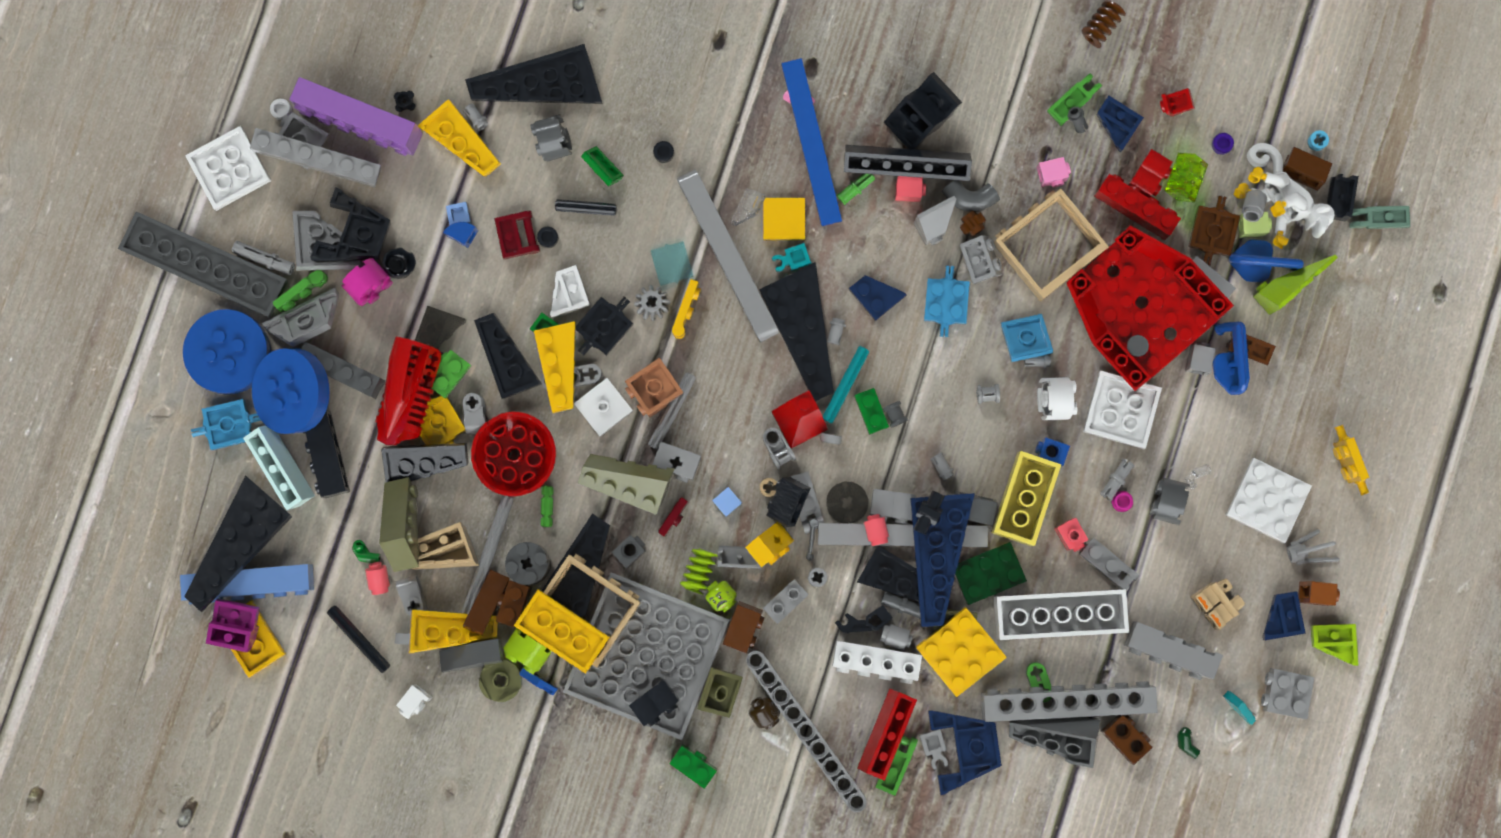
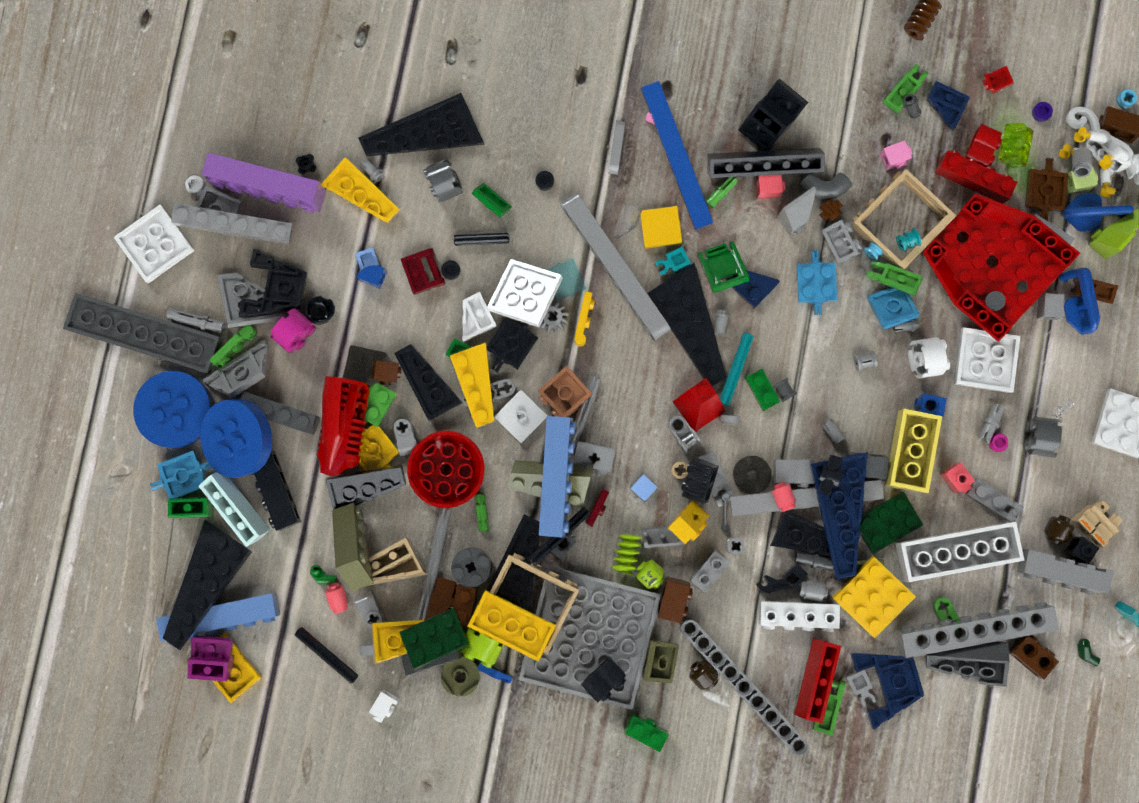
camera: 10 degrees left, 0 degrees up
none -> green brick [168,497,213,518]
none -> reddish brown brick [371,359,401,385]
none -> dark green plate [399,608,470,670]
none -> white plate [487,259,563,327]
none -> black axle [529,507,590,566]
none -> medium blue brick [539,416,576,537]
none -> light grey beam [608,120,625,175]
none -> green container [697,241,749,293]
none -> medium azure bush [864,242,883,261]
none -> bright green hinge [866,260,923,296]
none -> teal bush [896,228,922,252]
none -> dark brown head [1044,514,1074,545]
none -> black brick [1064,537,1100,564]

